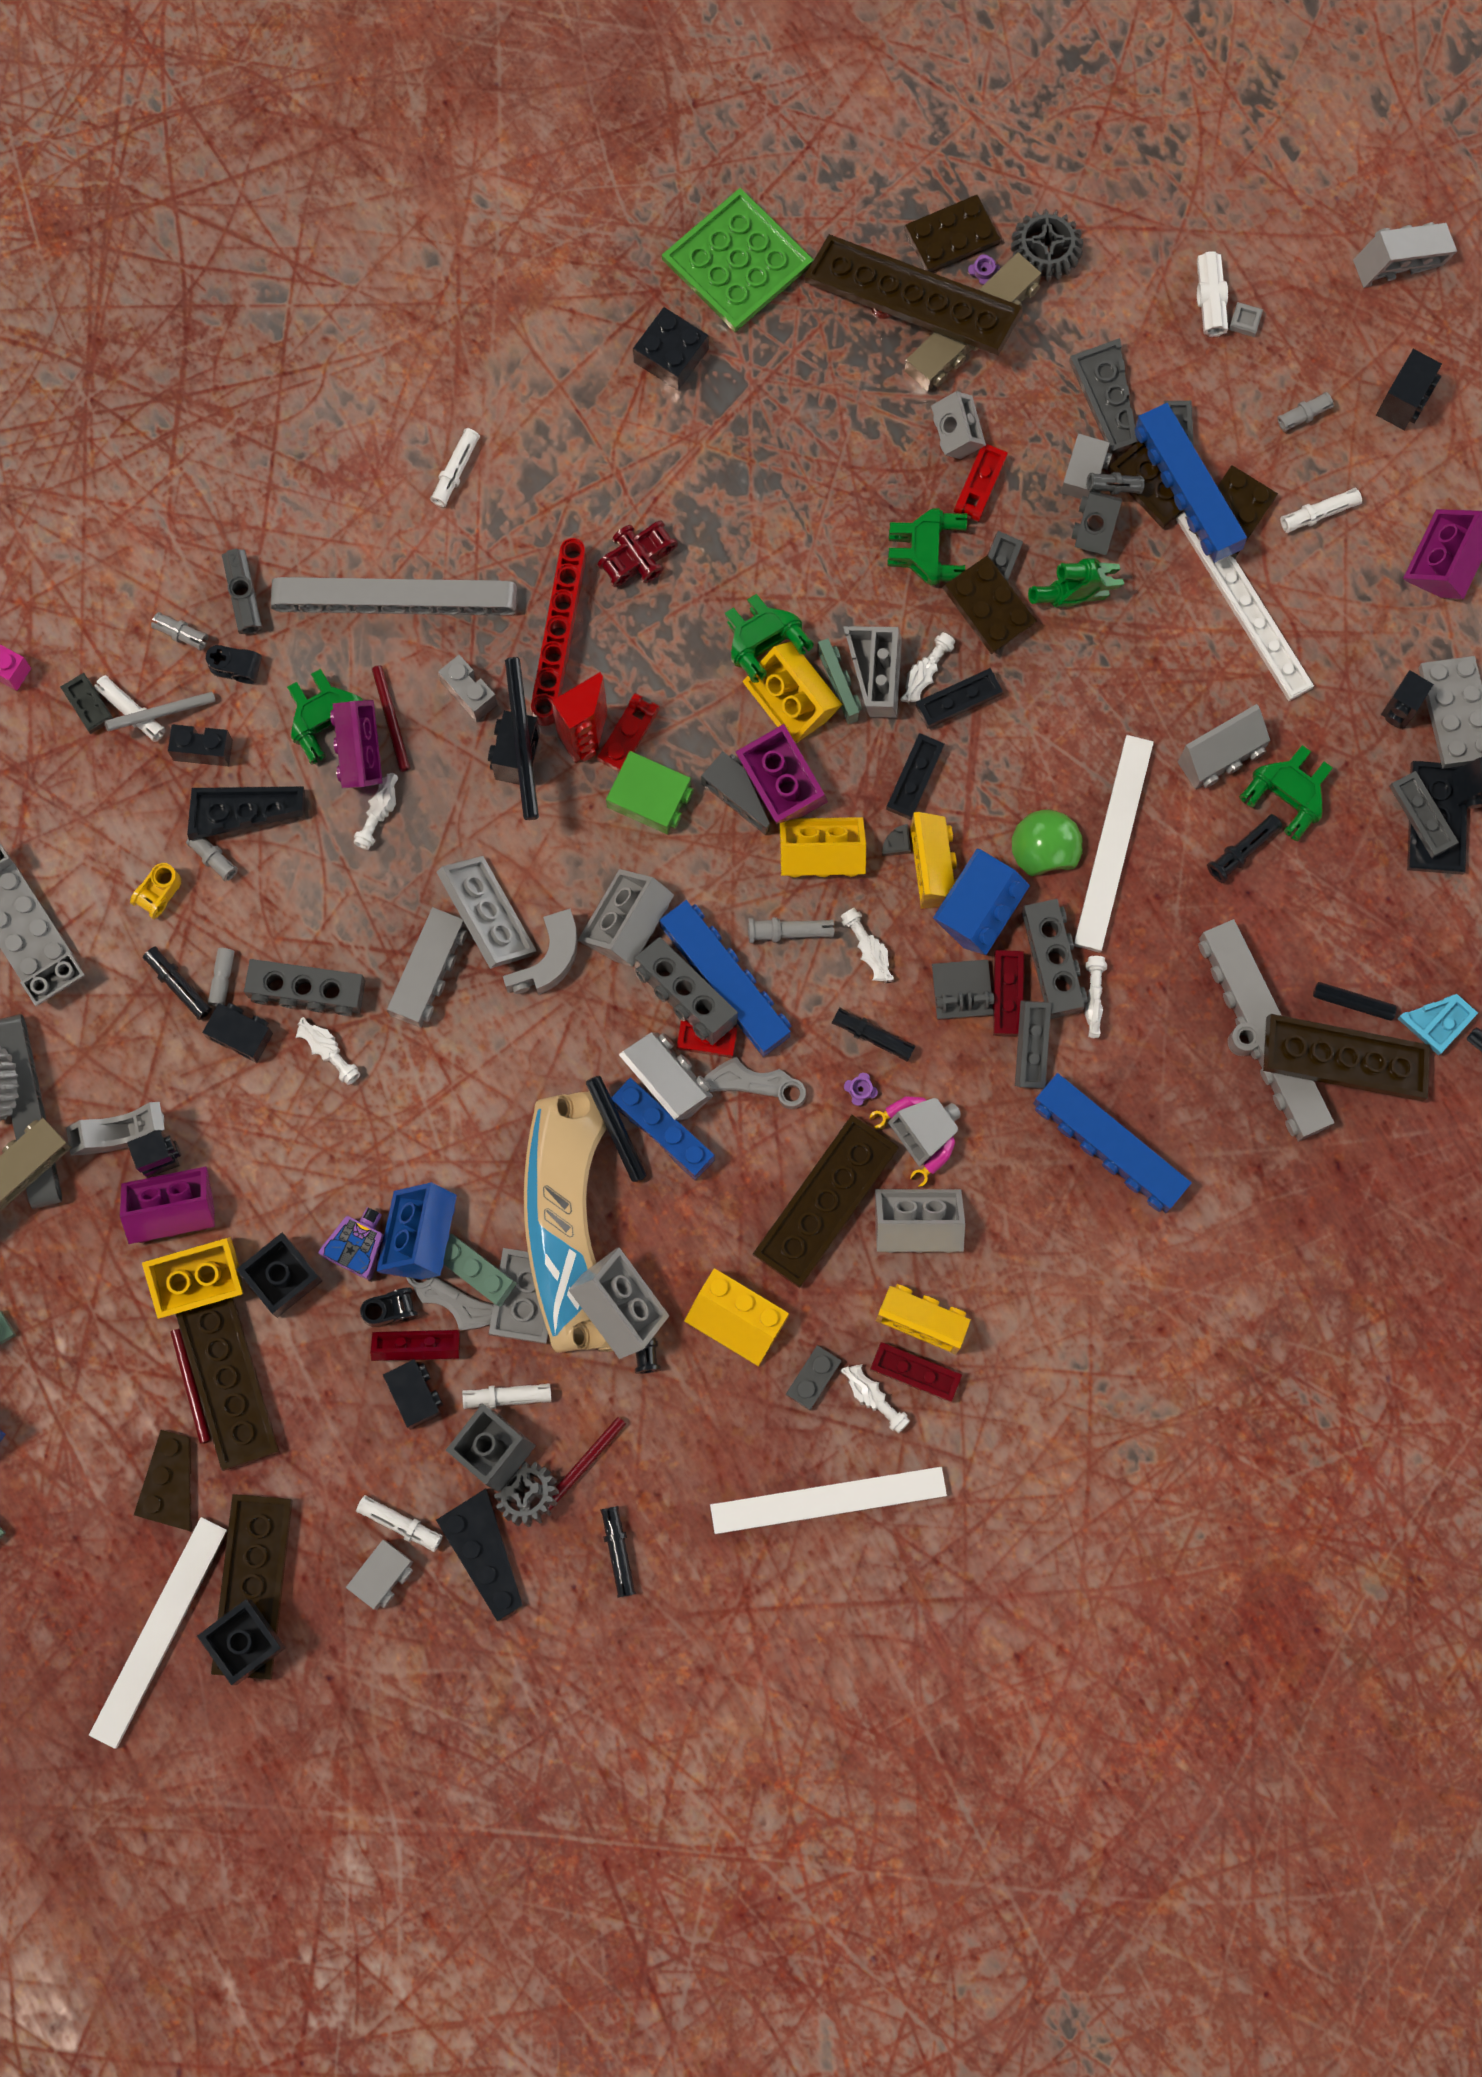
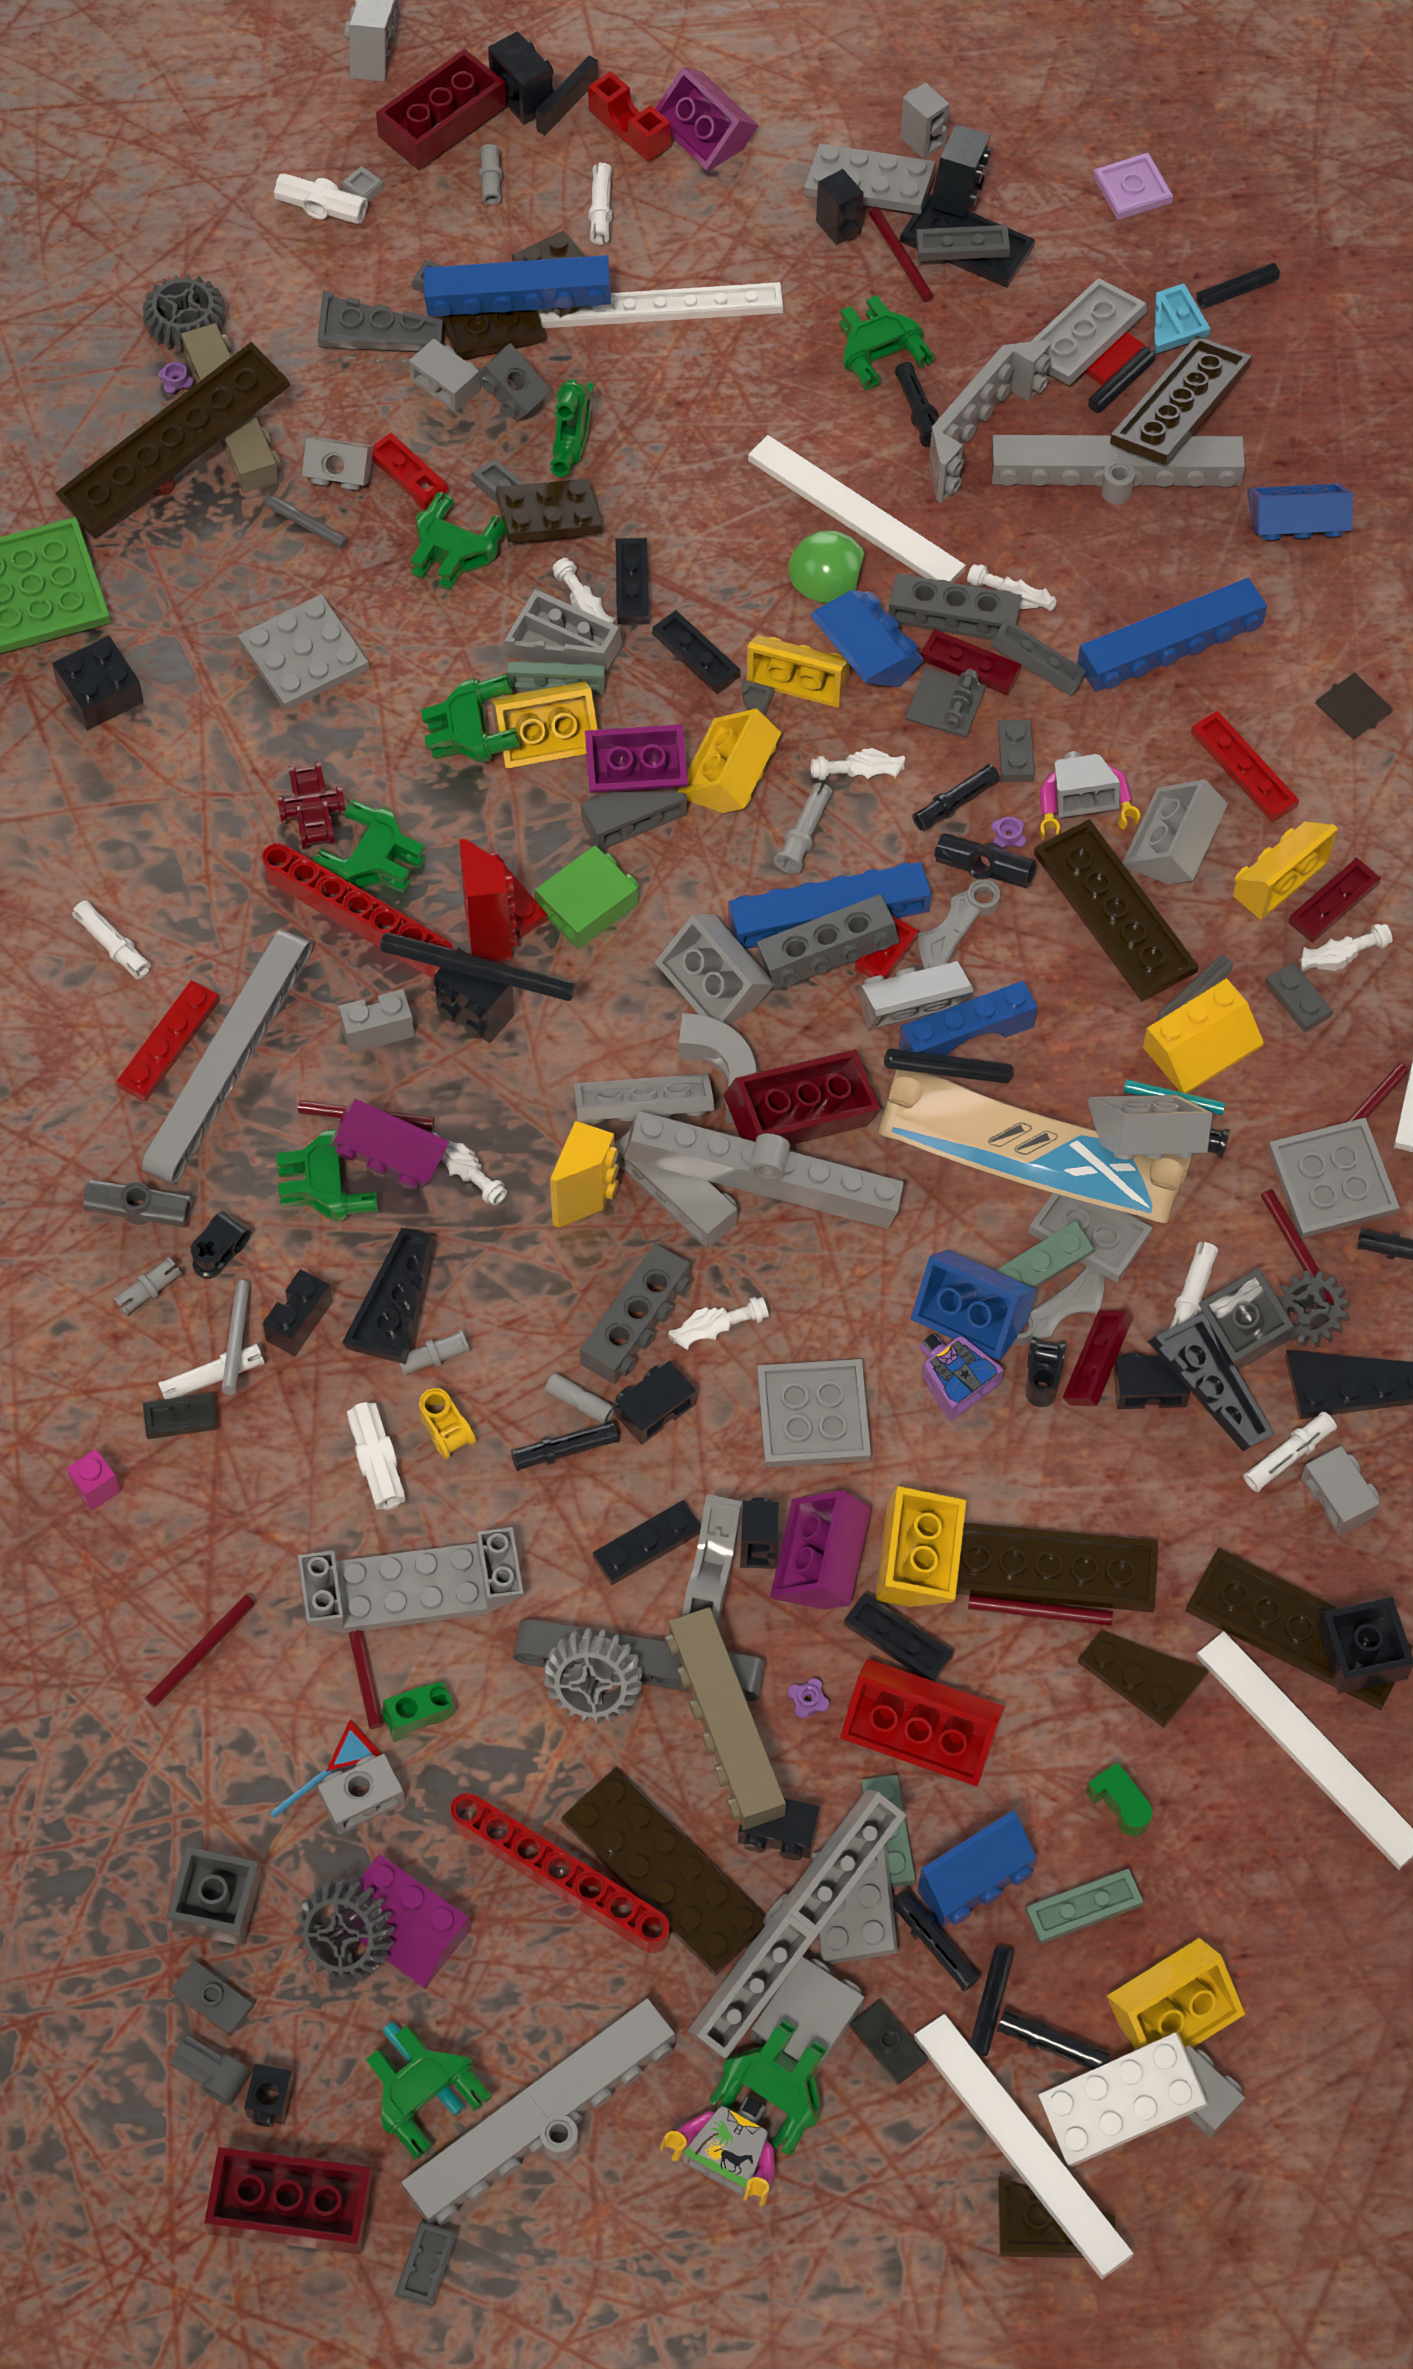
camera: 65 degrees left, 15 degrees down
black brick [236,1232,323,1318] -> none
dark brown plate [904,194,1000,272] -> none
dark grey pin [1086,472,1144,495] -> none
light grey slope [1178,704,1270,790] -> none
none -> red plate [116,980,220,1102]
none -> light grey plate [238,594,369,711]
none -> dark grey bar [265,495,348,549]
none -> green connector [313,799,426,893]
none -> white piece [347,1402,405,1510]
none -> dark red brick [376,48,506,170]
none -> black tile [536,55,598,136]
none -> yellow slope [550,1121,619,1228]
none -> red arch [588,71,671,162]
none -> black plate [593,1500,701,1586]
none -> light grey hinge [624,1111,904,1229]
none -> dark red brick [723,1049,881,1145]
none -> light grey plate [757,1359,871,1468]
none -> medium lavender plate [788,1678,829,1719]
none -> red slope [840,1658,1005,1787]
none -> black plate [844,1593,954,1682]
none -> dark red bar [869,207,934,302]
none -> light grey slope [929,340,1052,503]
none -> black piece [934,833,1037,889]
none -> dark grey plate [998,720,1034,782]
none -> light grey plate [1031,278,1147,385]
none -> red tile [1084,331,1145,385]
none -> green leg [1086,1762,1153,1837]
none -> teal bar [1123,1079,1225,1116]
none -> black wing [1147,1313,1274,1451]
none -> dark grey axle [1157,955,1233,1021]
none -> red plate [1191,710,1299,823]
none -> blue slope [1247,483,1353,540]
none -> light grey plate [1267,1118,1400,1238]
none -> clear smoke piece [1315,672,1393,740]
none -> dark red piece [1345,1063,1409,1123]

